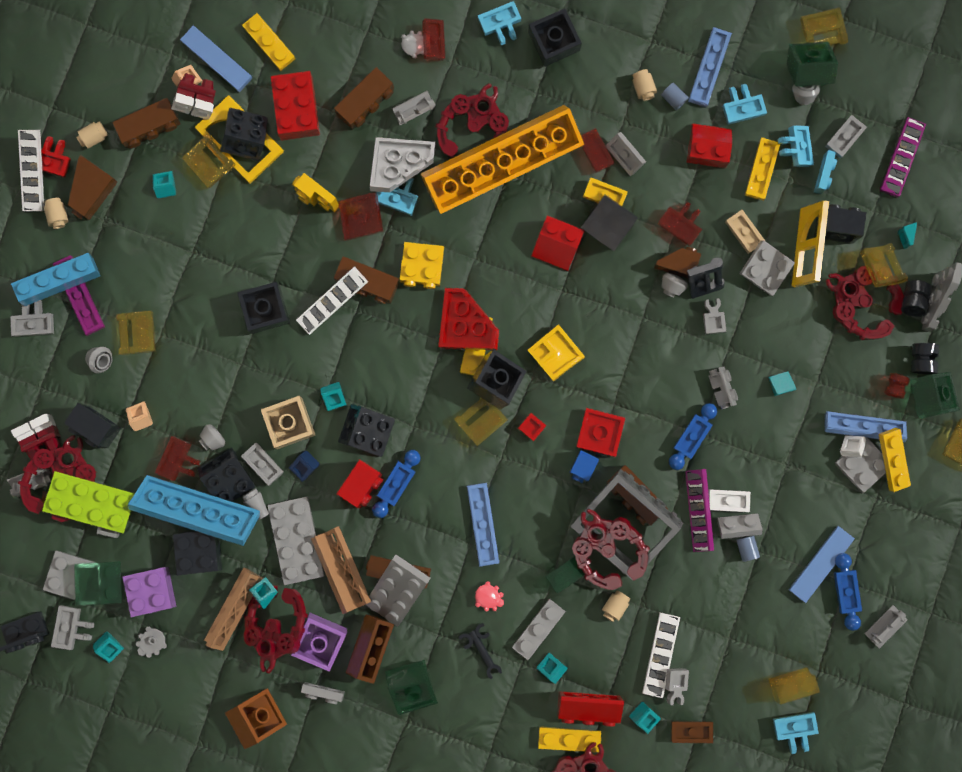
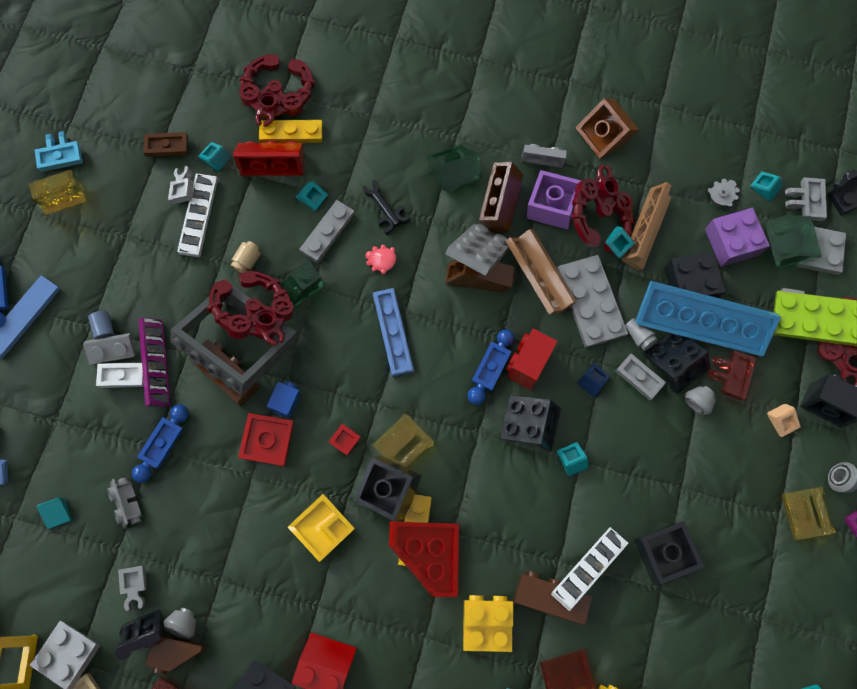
camera: 175 degrees right, 10 degrees down
tan brick [261,396,316,449] -> none

